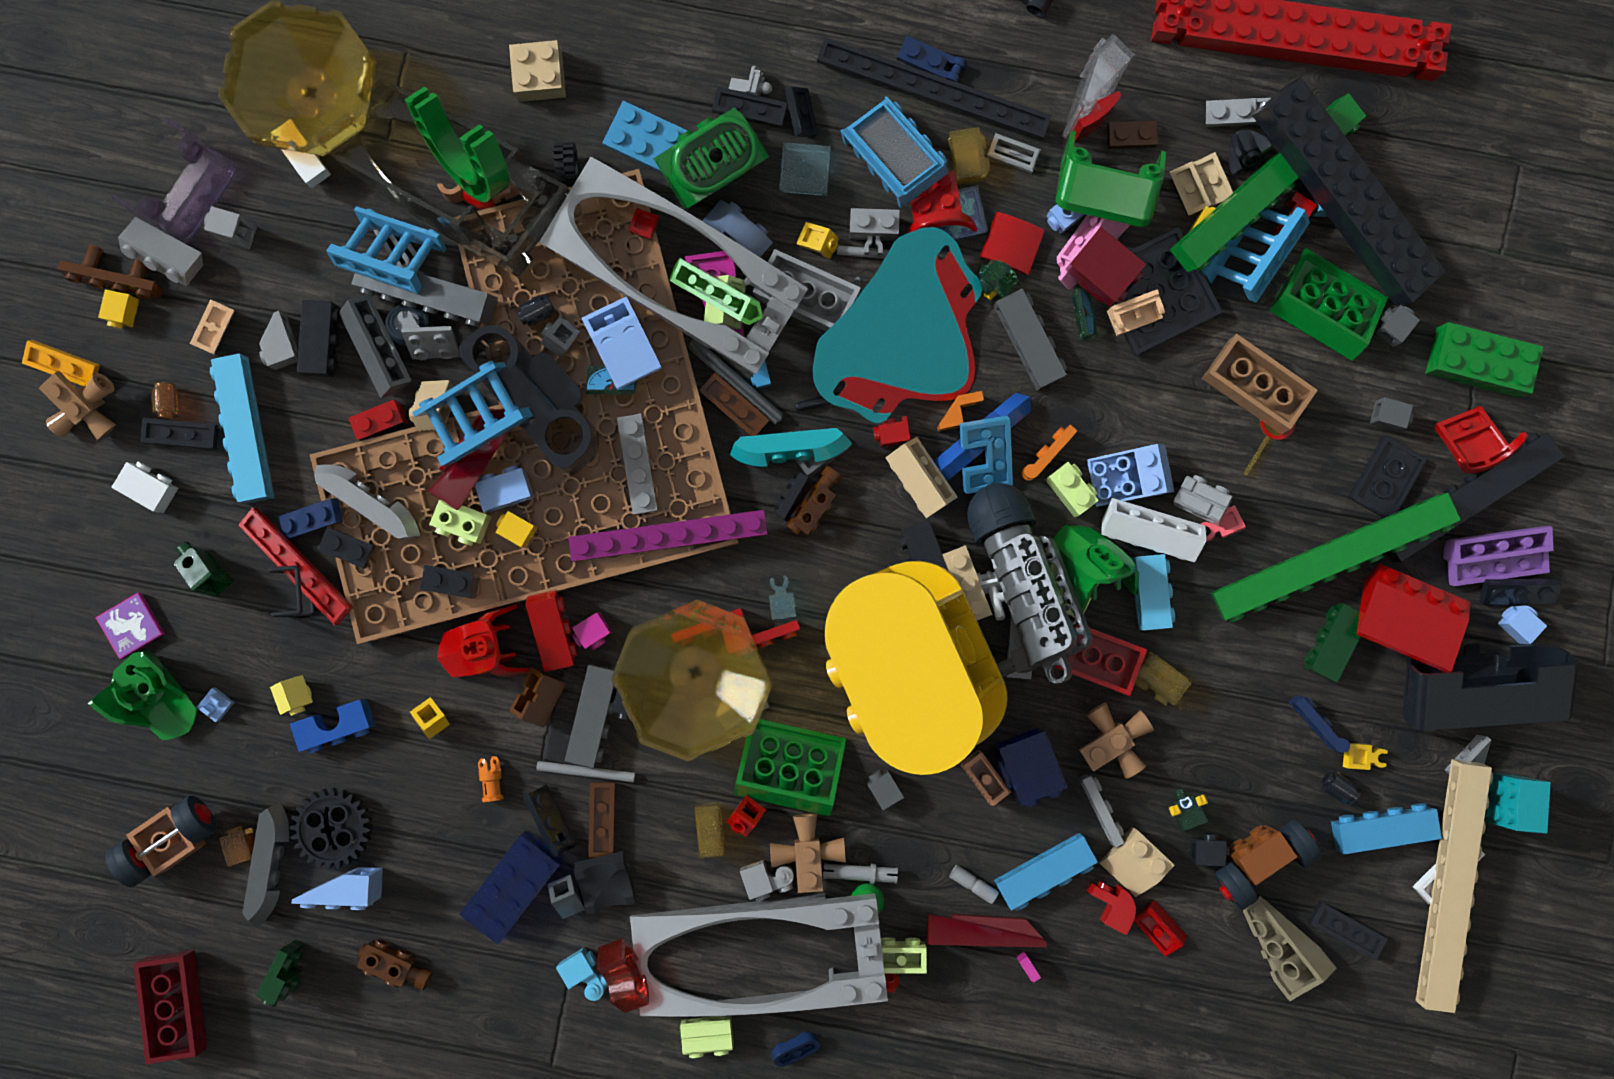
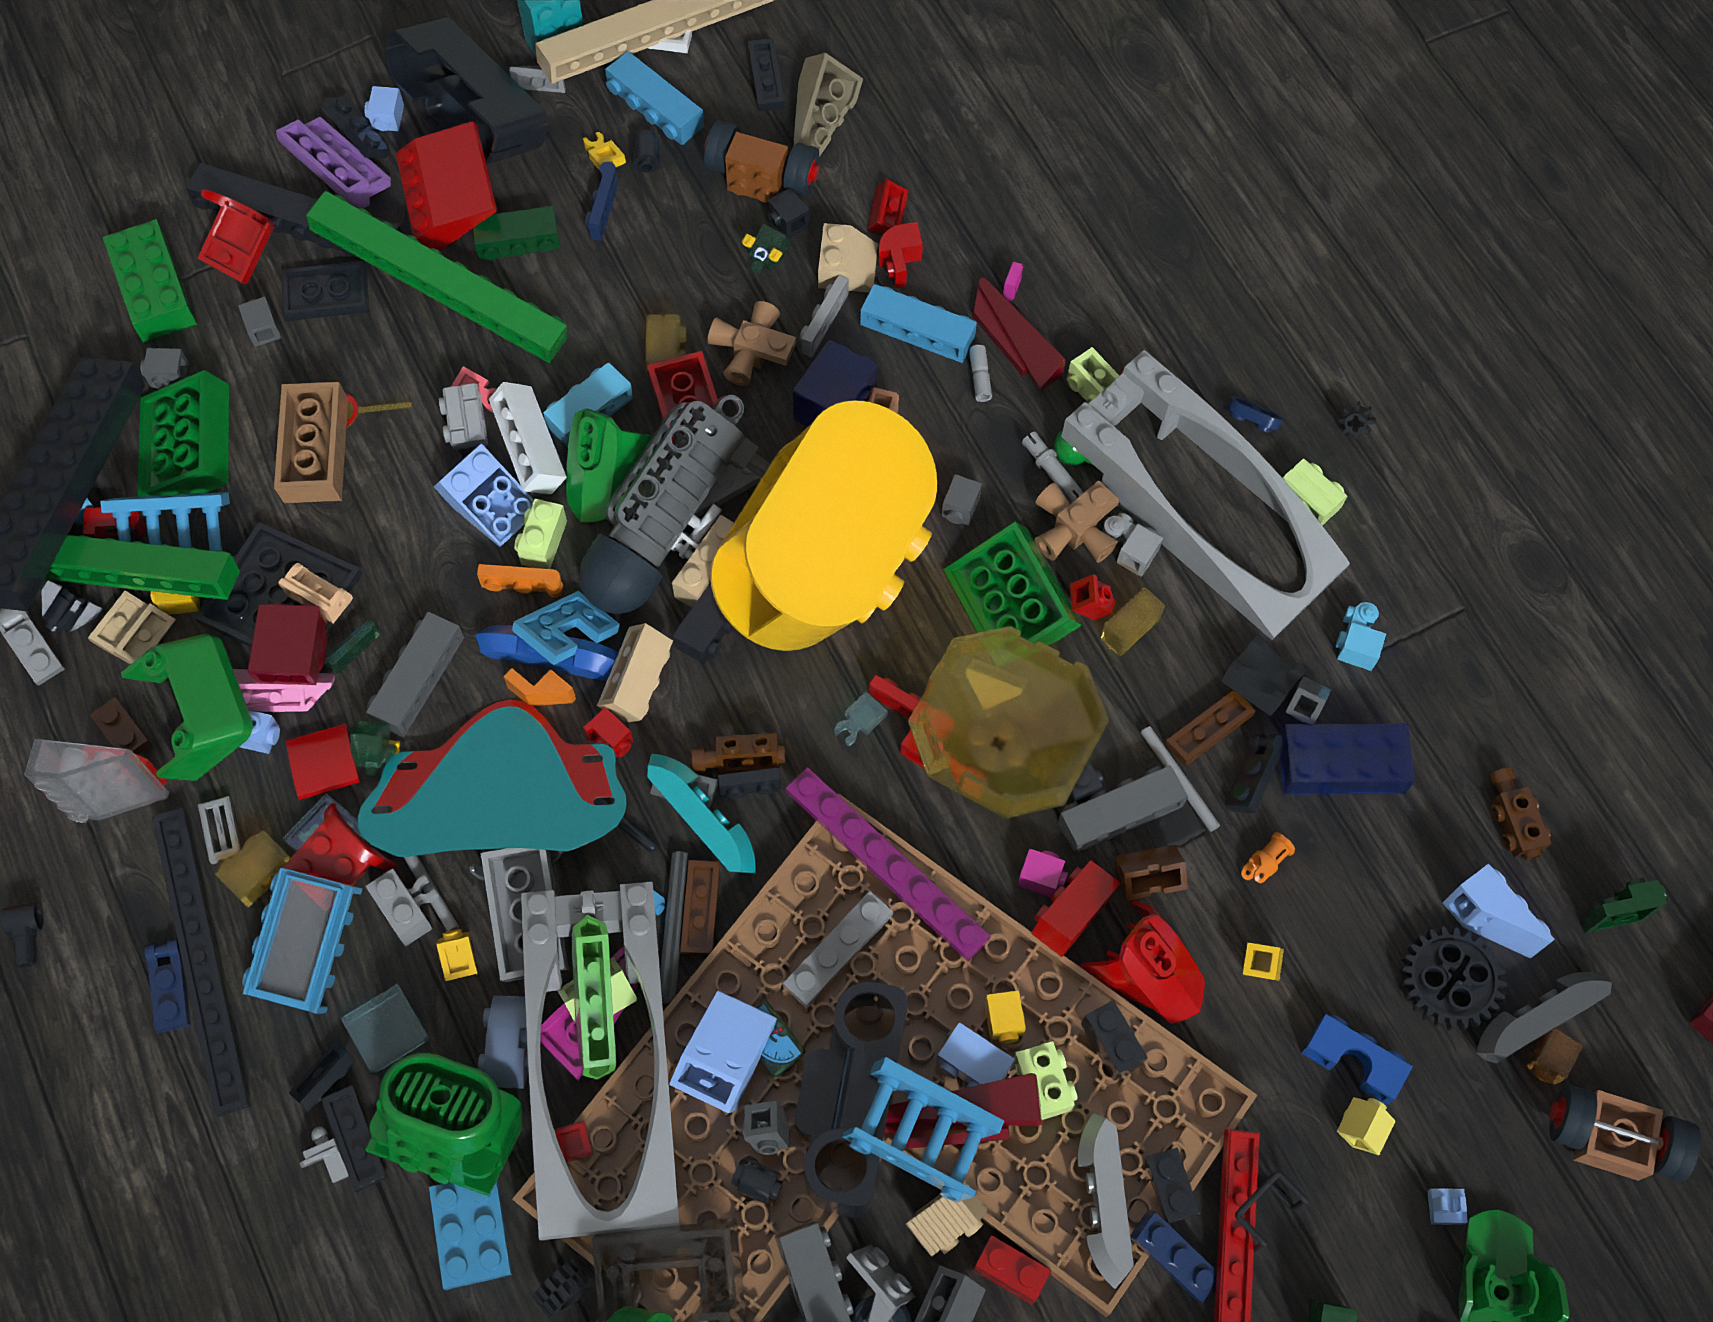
camera: 130 degrees left, 20 degrees down
clear red brick [596,938,649,1013] -> none

